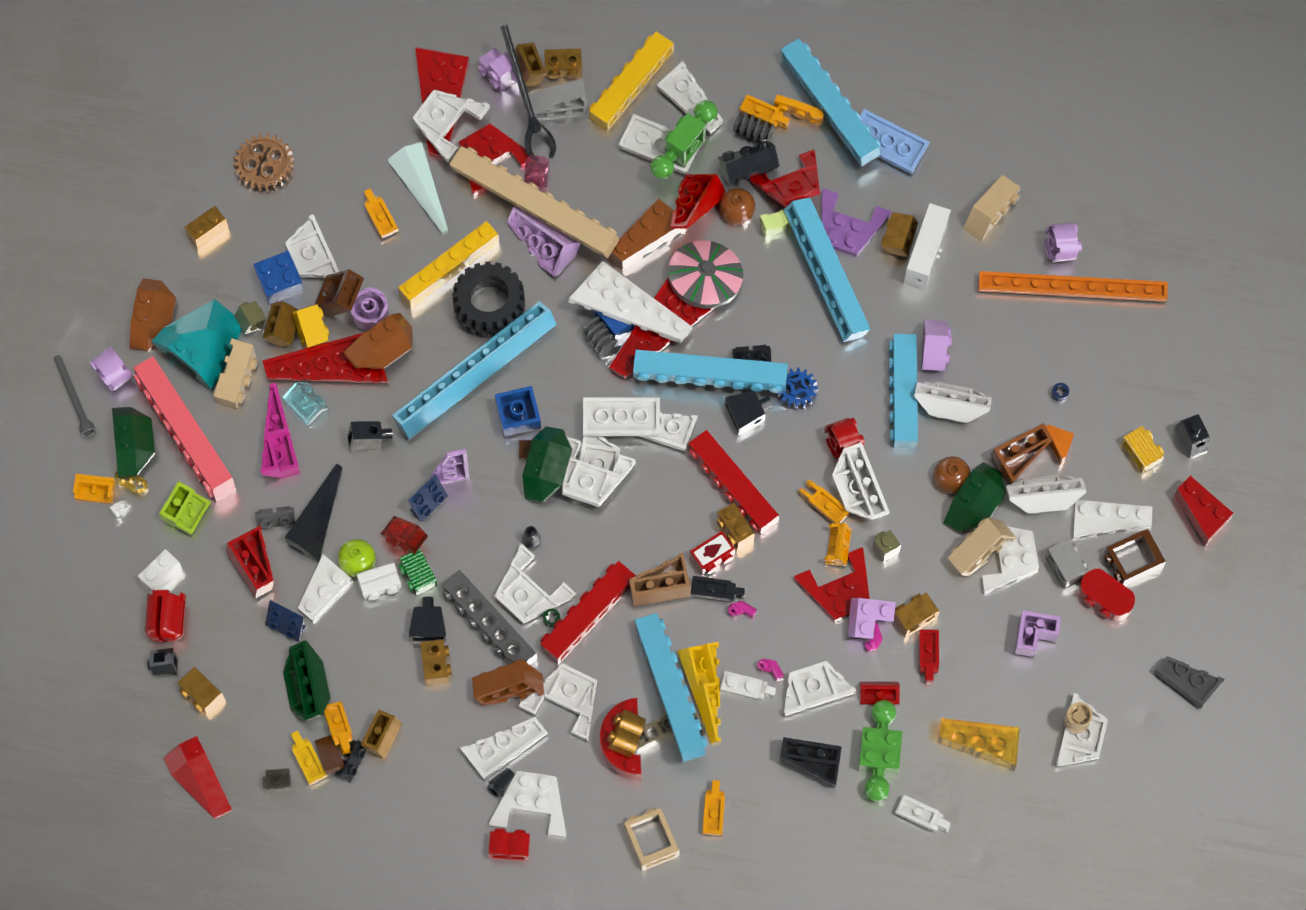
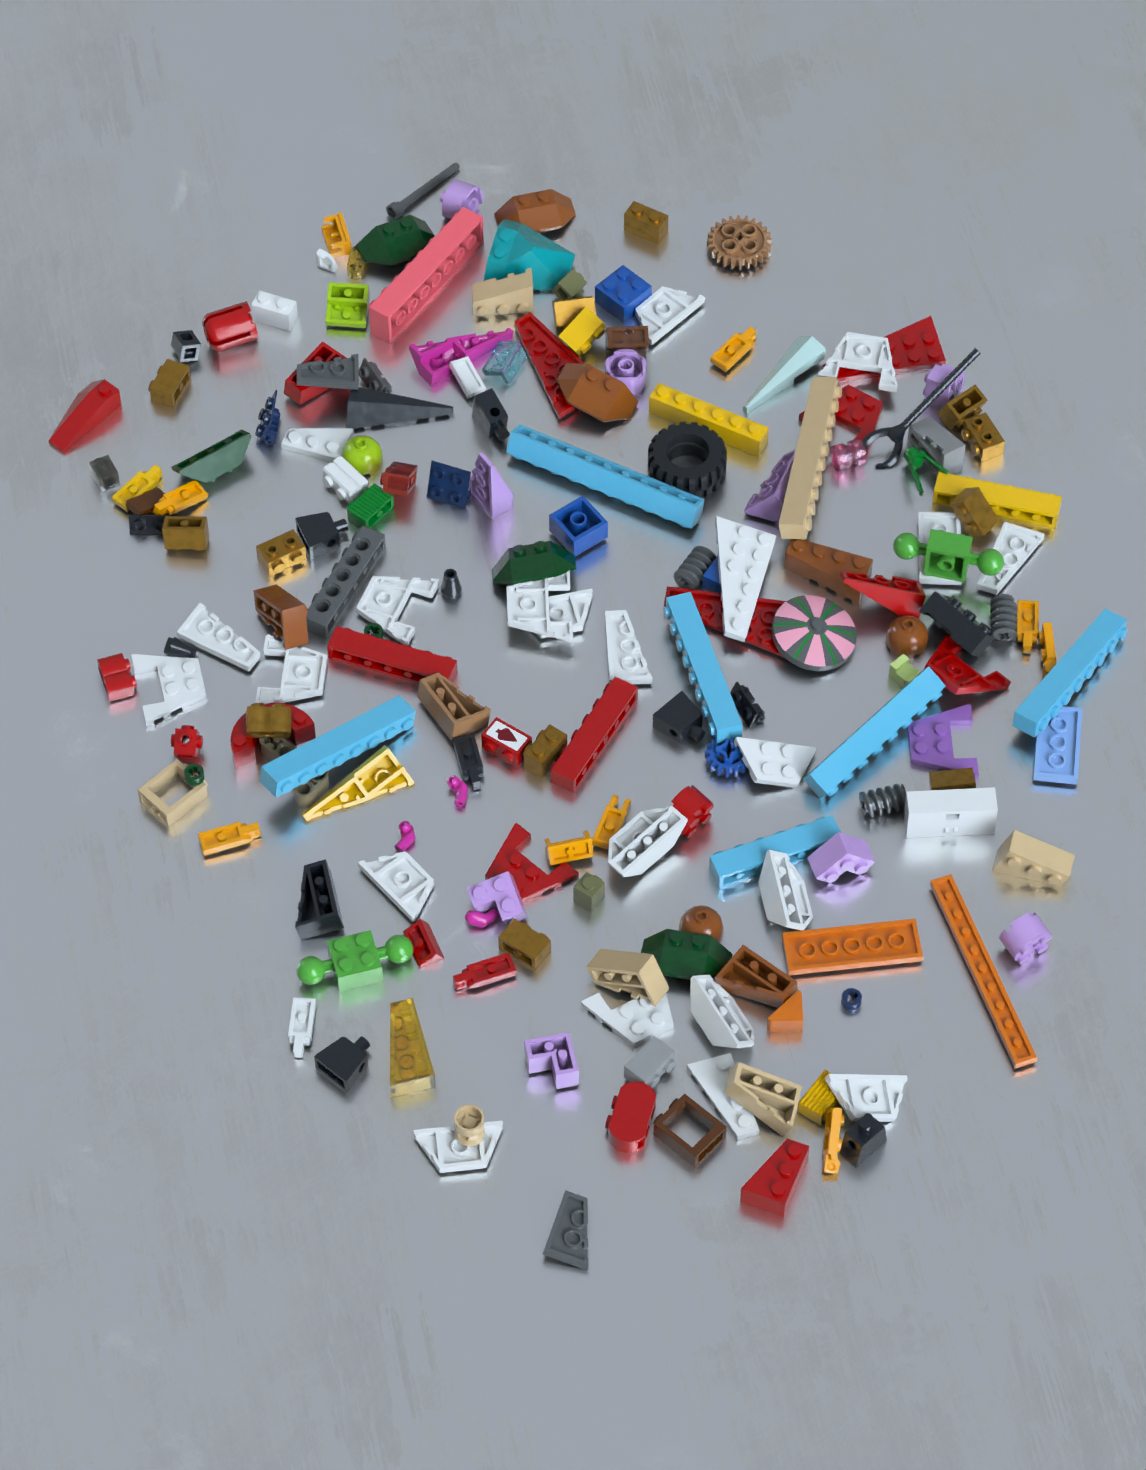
camera: 70 degrees right, 15 degrees down
white plate [583,397,660,436] -> none
white hinge [720,671,776,701] -> none
none -> red brick [171,725,203,758]
none -> dark green bush [184,764,205,786]
none -> dark grey wing [296,354,359,390]
none -> black torso [314,1036,370,1093]
none -> white tile [449,356,486,398]
none -> tan wedge [724,1062,802,1136]
none -> white wing [734,737,816,788]
none -> orange plate [782,918,923,975]
none -> light orange hinge [822,1107,844,1174]
none -> white wing [825,1074,908,1122]
none -> dark grey piece [859,784,906,818]
none -> green plant [903,447,948,494]
none -> pearl gold brick [950,487,999,537]

